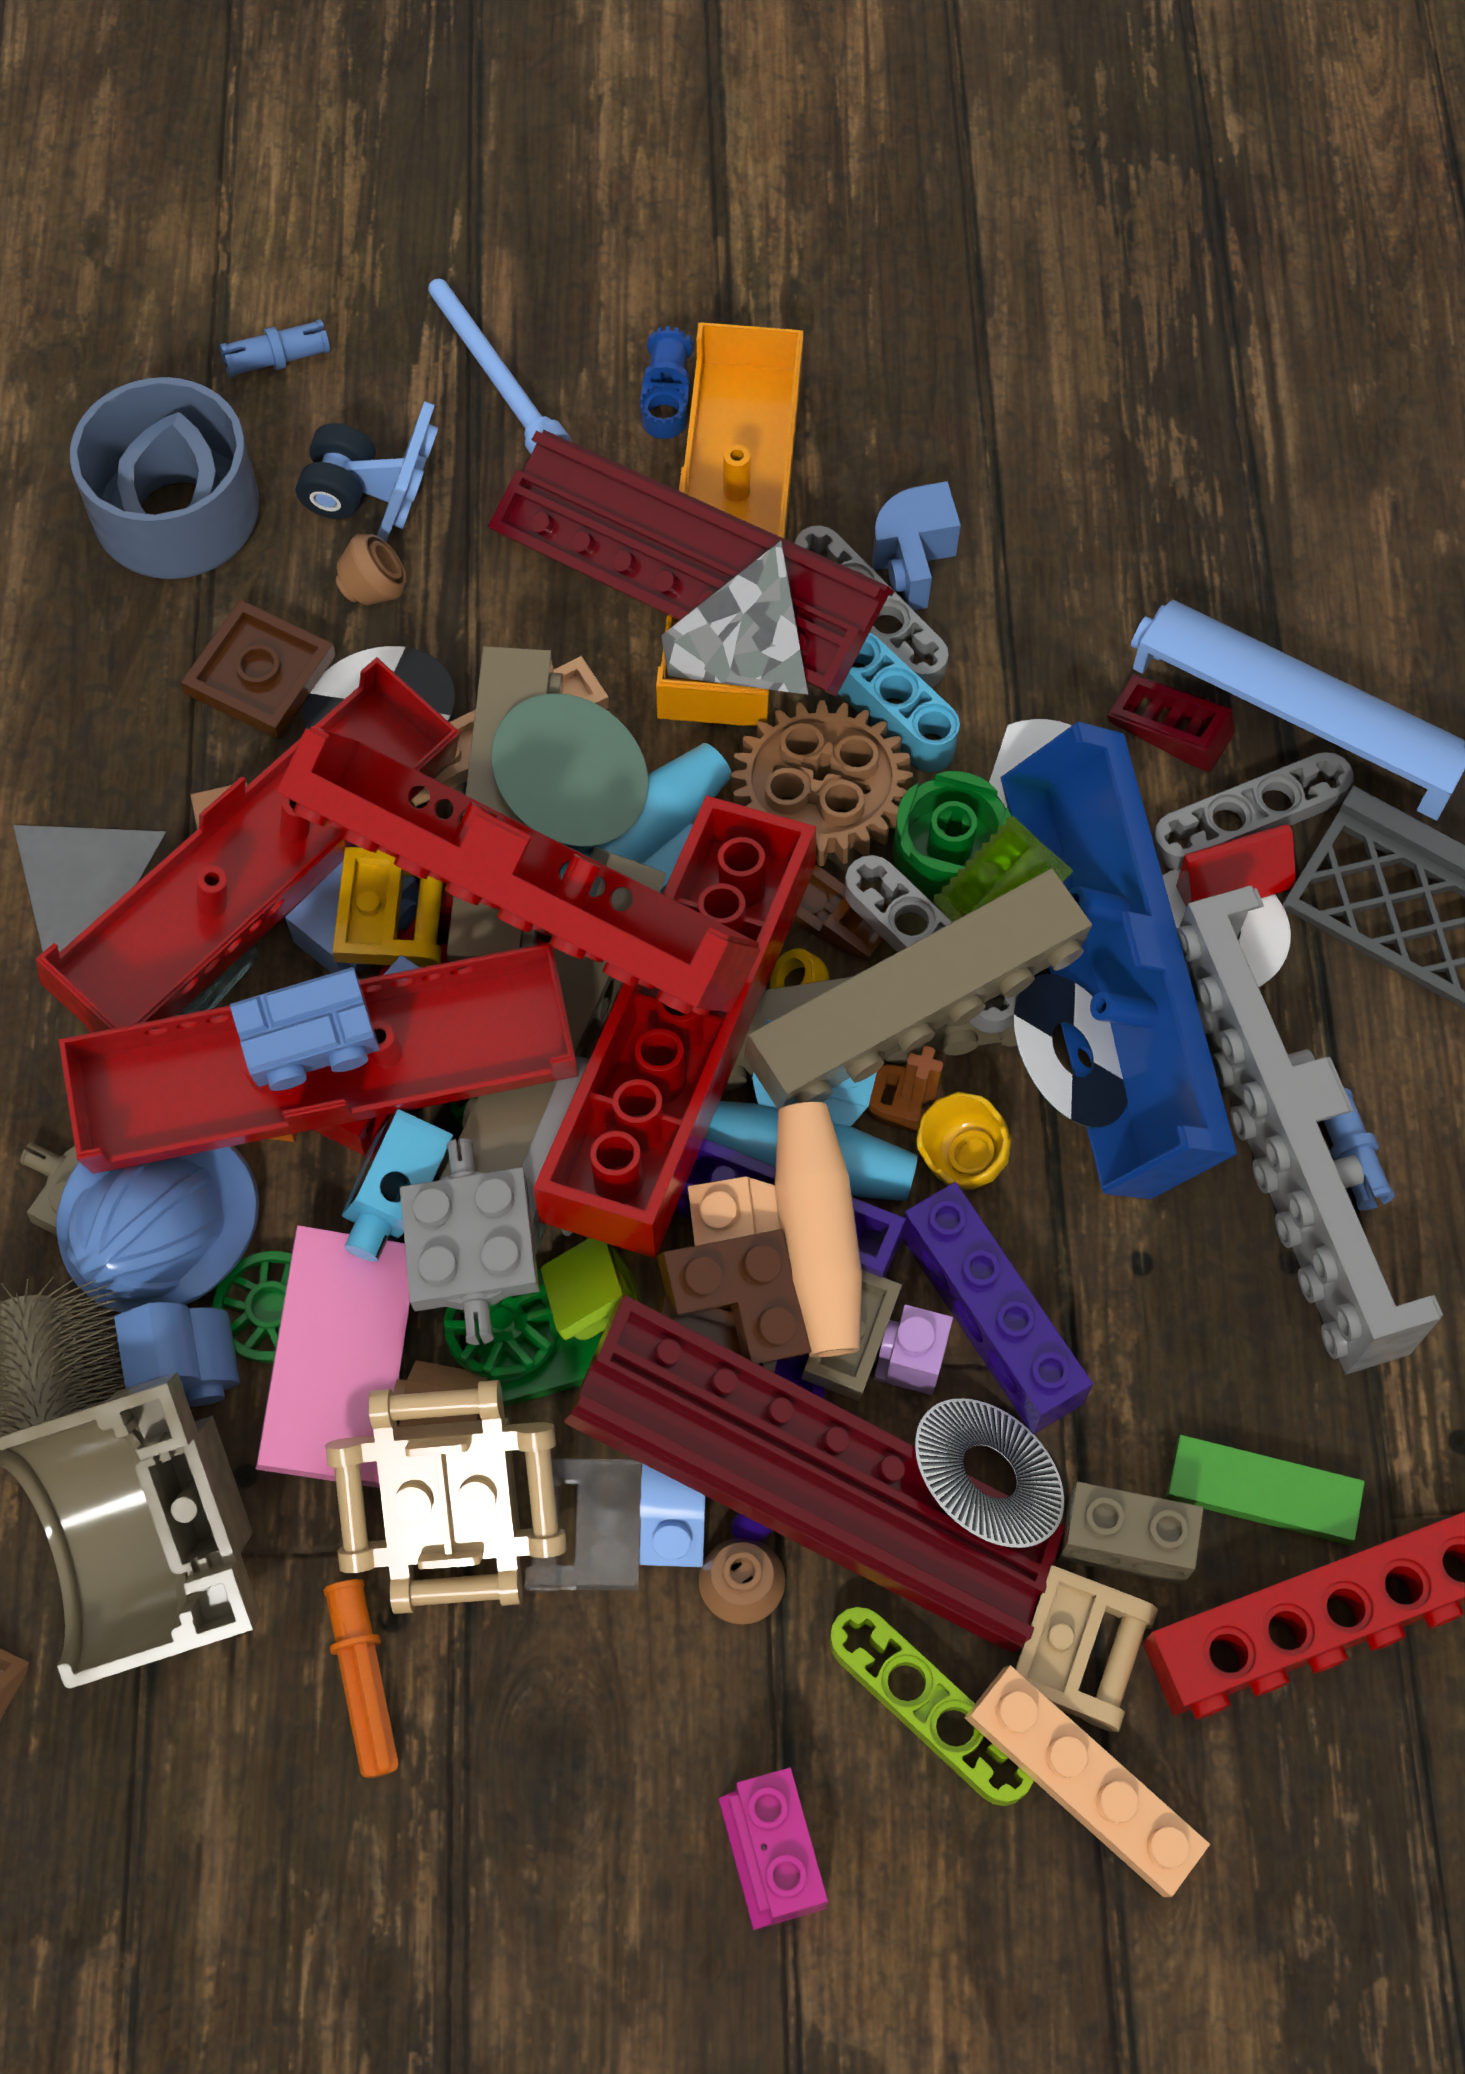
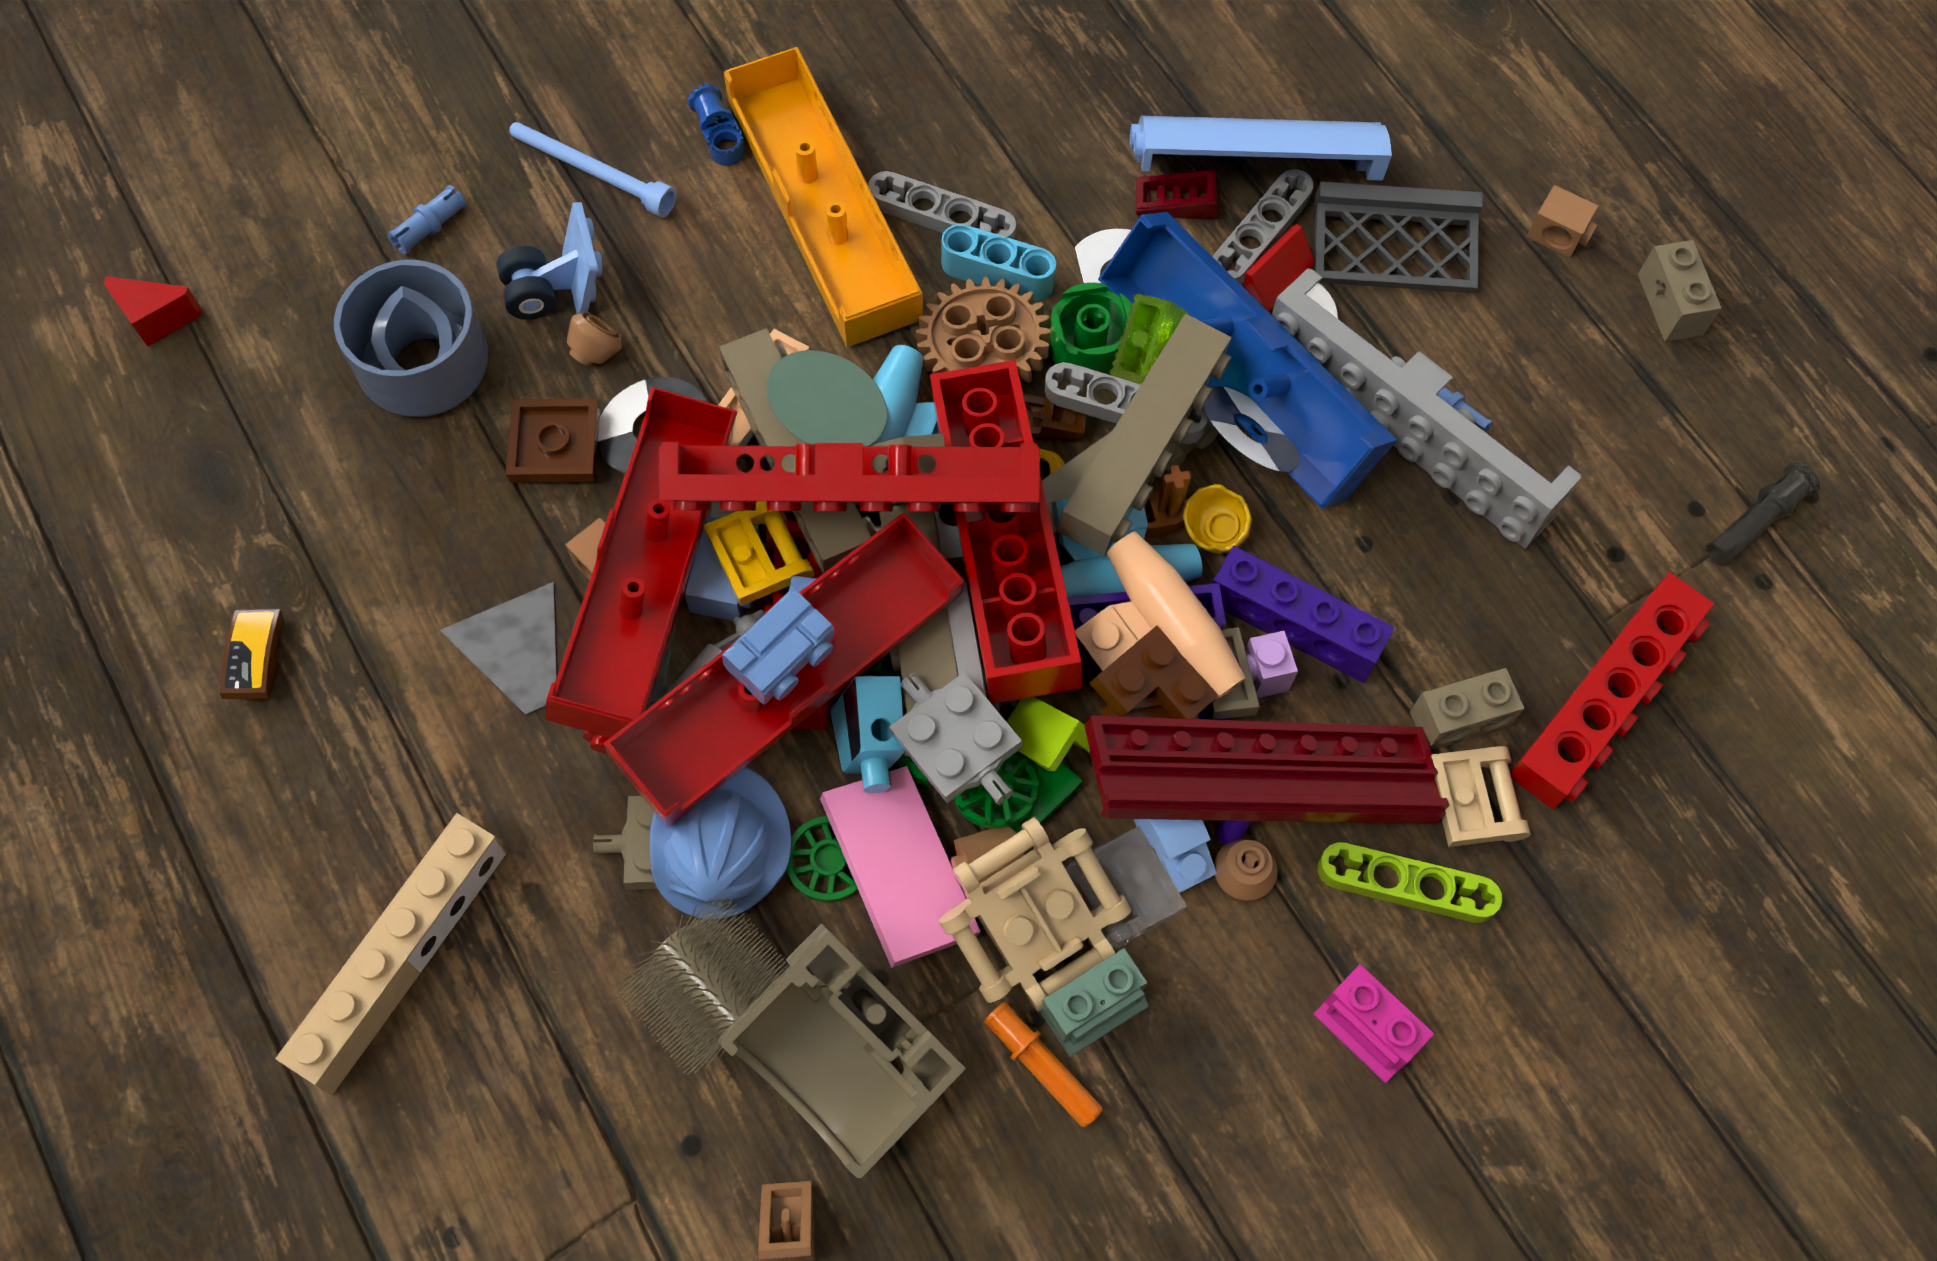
camera: 30 degrees left, 0 degrees up
medium blue brick [114,1302,241,1406] -> none
dark red plate [488,430,895,697] -> none
sticker [661,541,809,695] -> none
medium blue brick [872,481,961,610] -> none
sticker [915,1398,1064,1548] -> none
light nougat plate [964,1665,1210,1897] -> none
bright green tile [1165,1435,1365,1546] -> none
none -> sand green window [1040,948,1149,1057]

